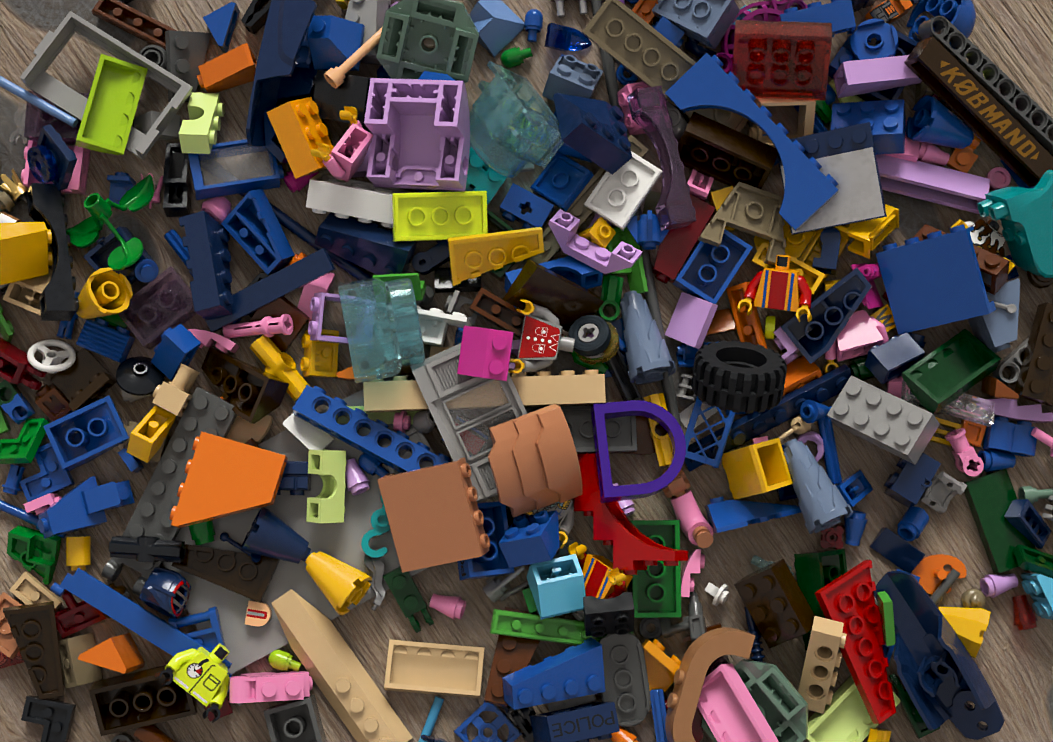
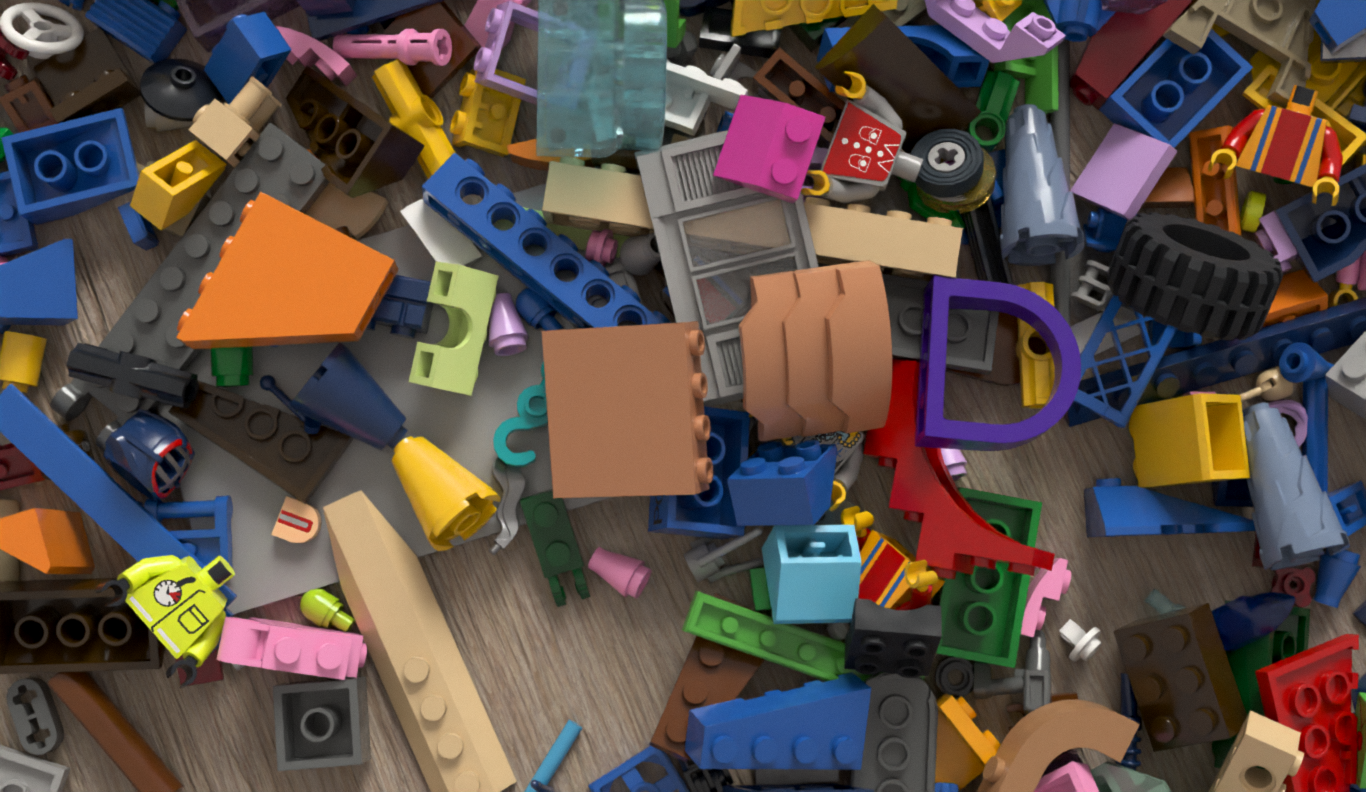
camera: 15 degrees right, 0 degrees up
blue slope [81,480,135,514] -> none
tan slope [384,640,485,698] -> none
piece [658,468,713,548] -> none
none -> clear blue plate [1212,592,1296,652]

